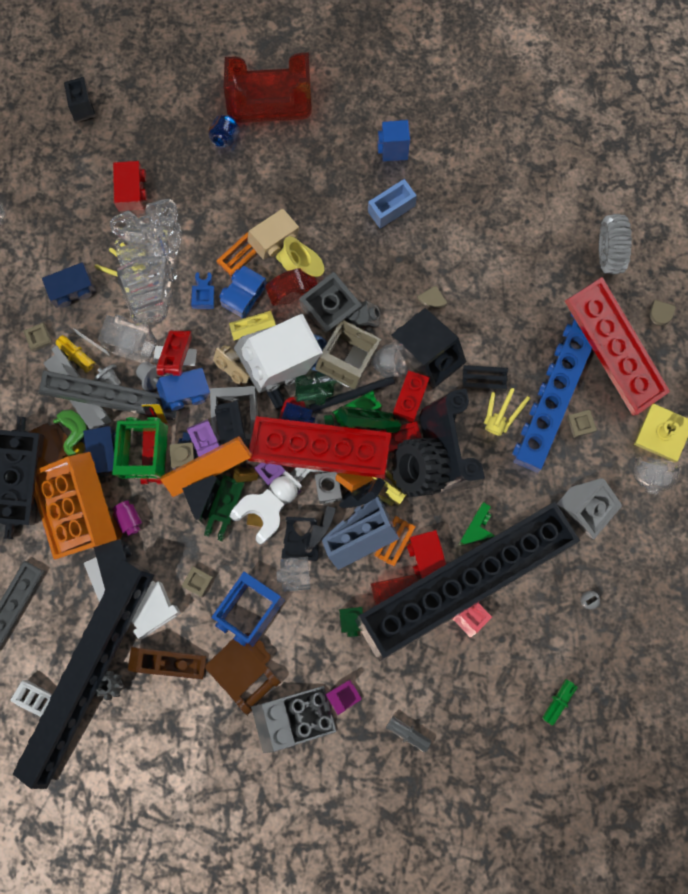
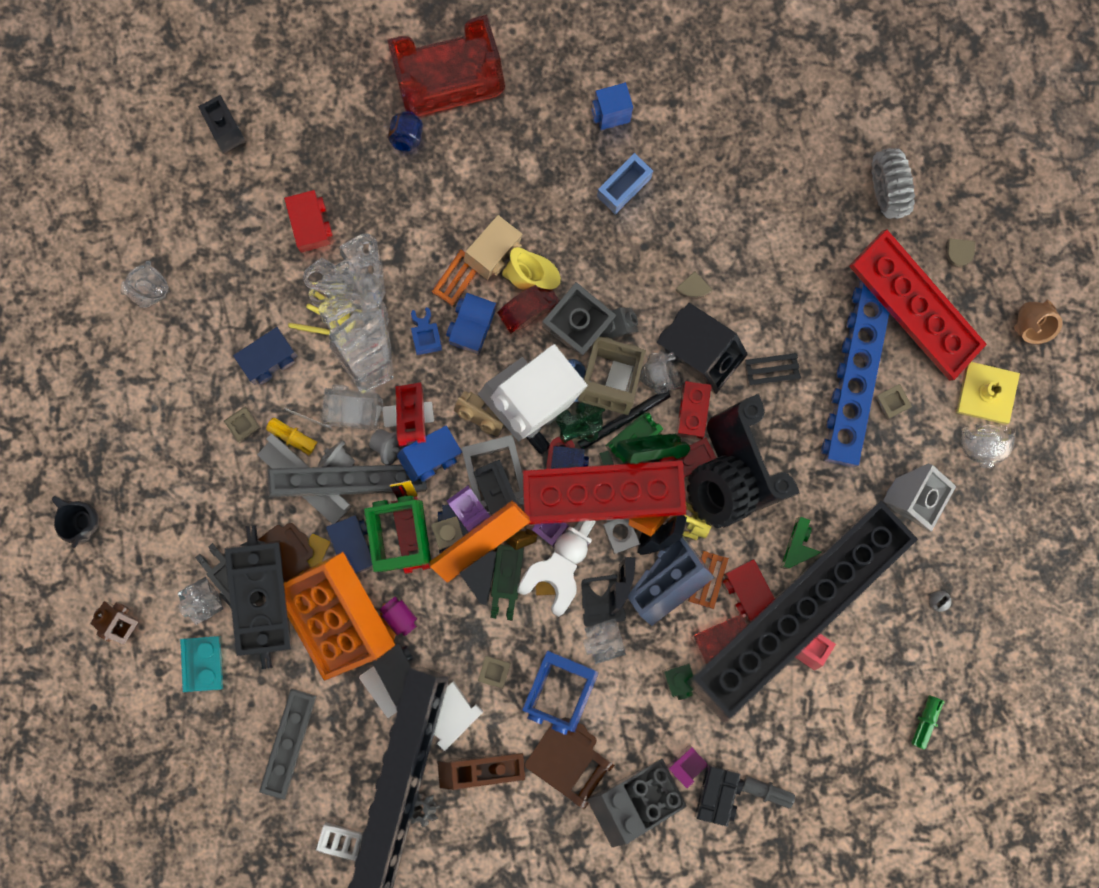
camera: 20 degrees left, 5 degrees up
bright green piece [53,410,87,456] -> none
light yellow plate [229,311,276,340] -> none
light yellow plant [484,388,530,436] -> none
none -> black brick [695,764,744,827]

